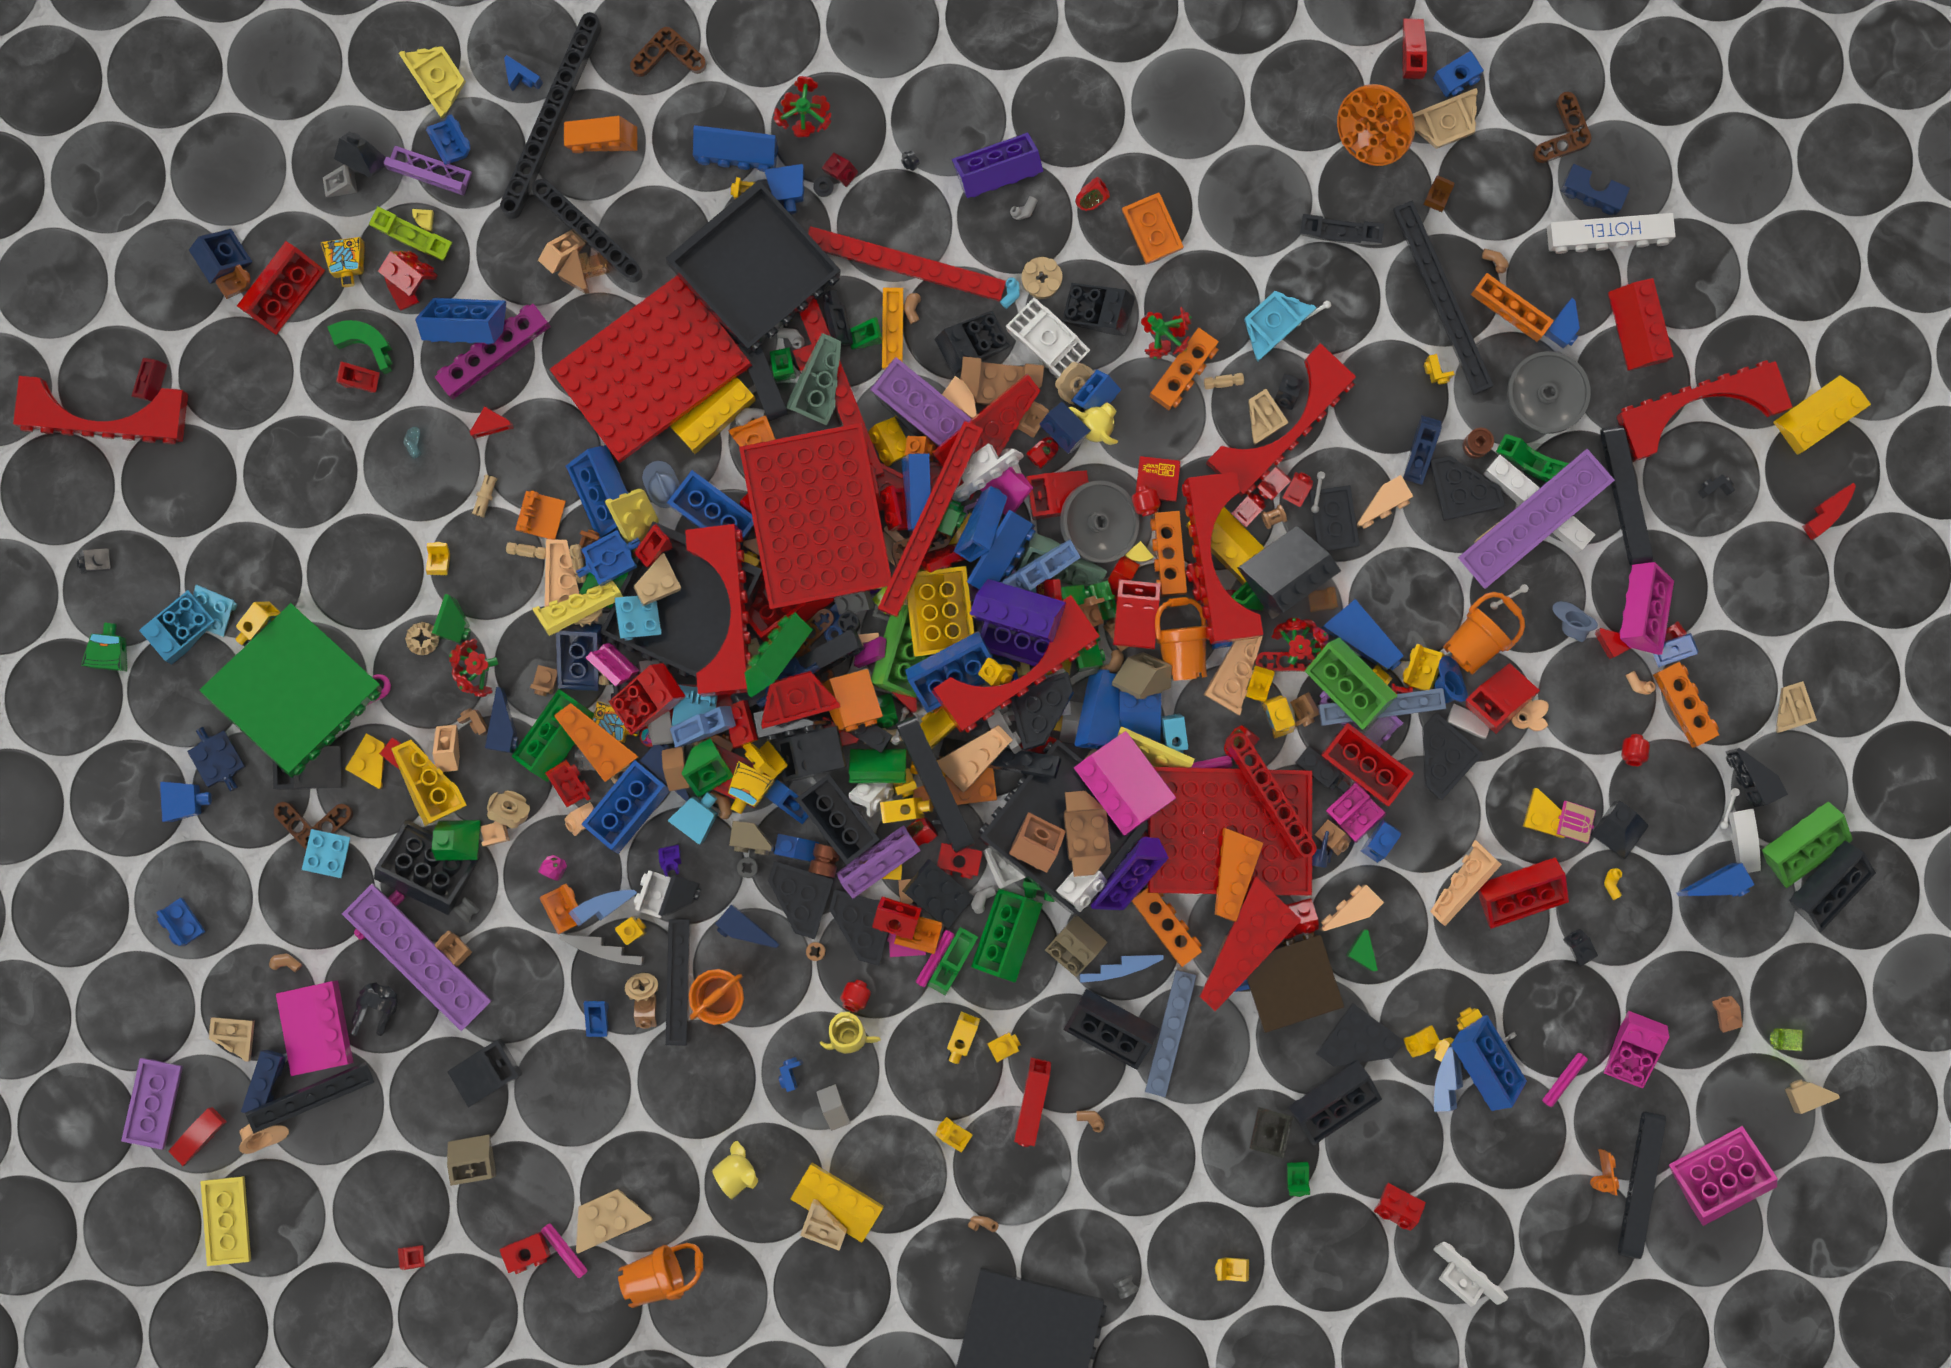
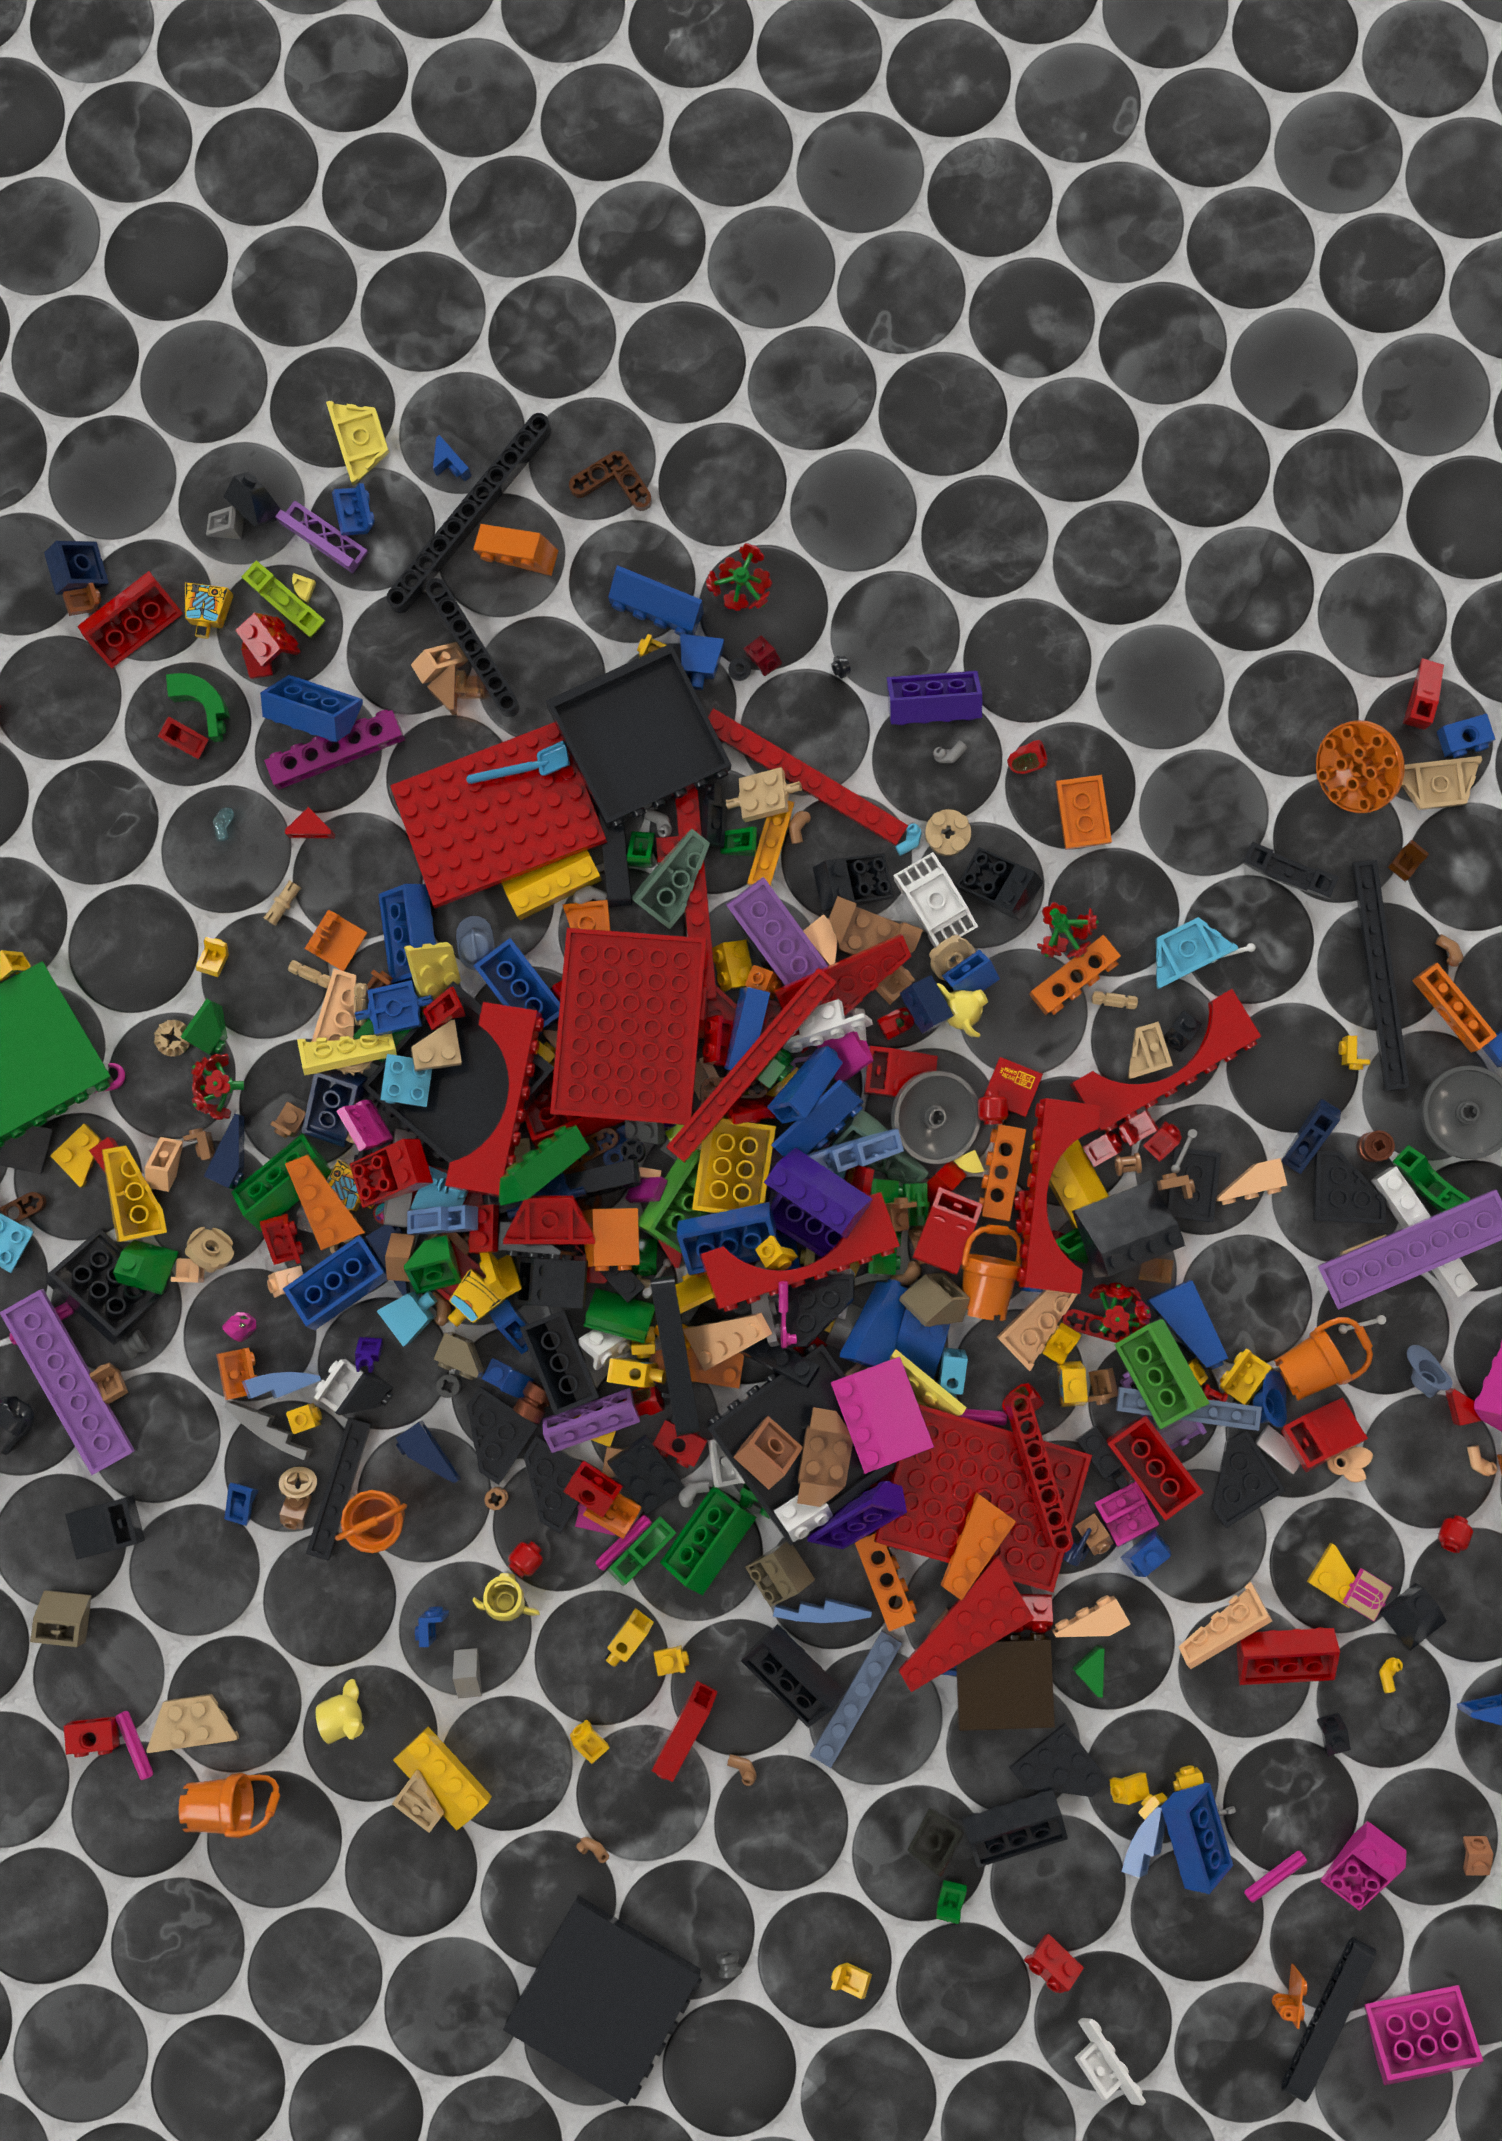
camera: 25 degrees right, 0 degrees up
none -> dark azure piece [466,741,570,784]
none -> tan plate [726,767,802,822]
none -> dark pink piece [779,1281,797,1348]
none -> medium nougat bracket [1157,1173,1195,1199]

